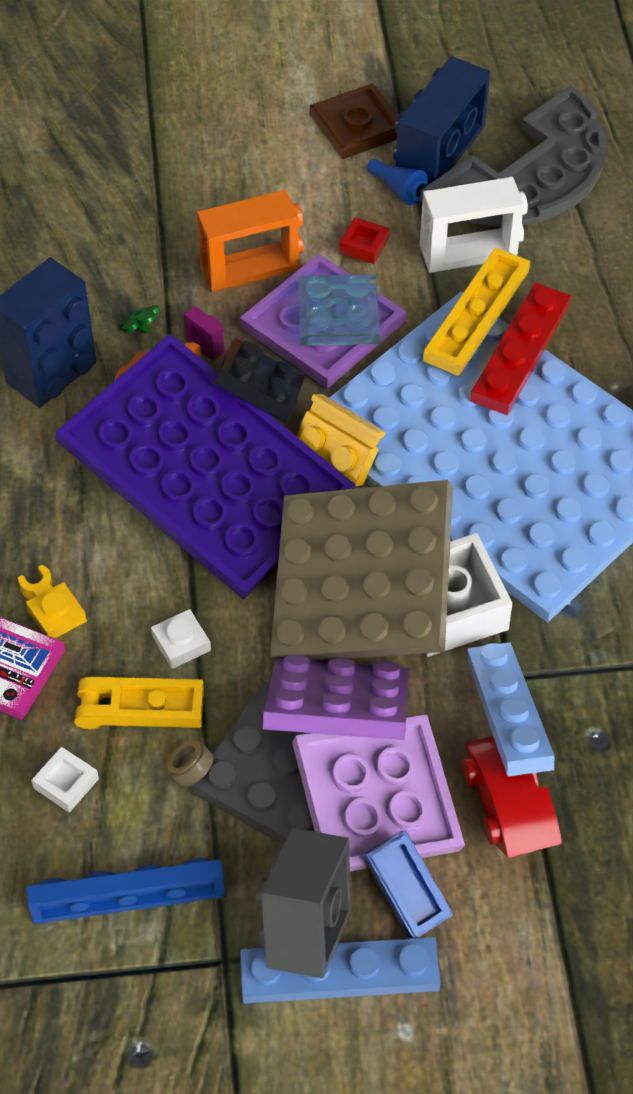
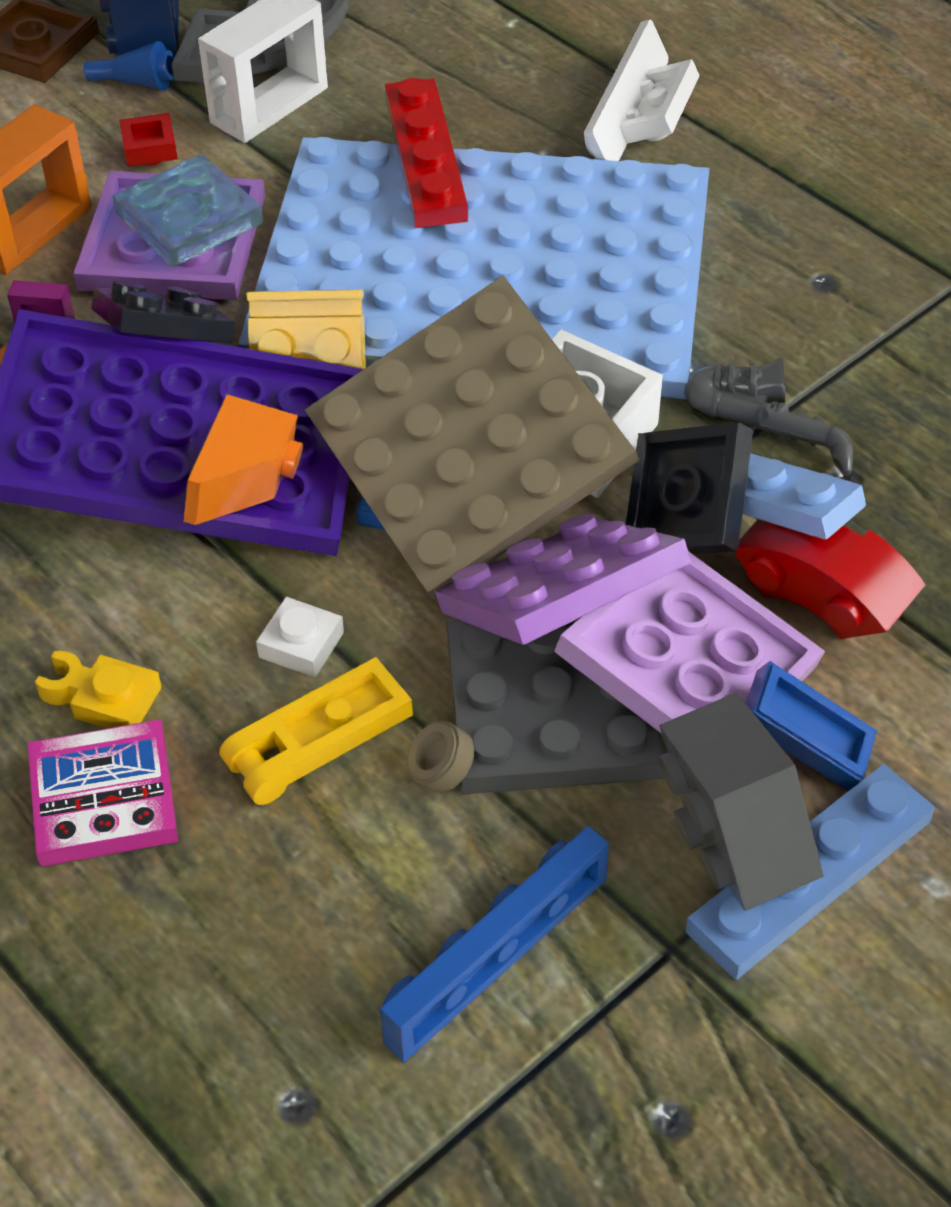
camera: 35 degrees left, 5 degrees down
white plate [32,747,99,813] -> none
yellow plate [423,247,530,376] -> none
none -> orange slope [183,394,303,525]
none -> black plate [625,422,753,554]
none -> dark grey piece [684,358,853,476]

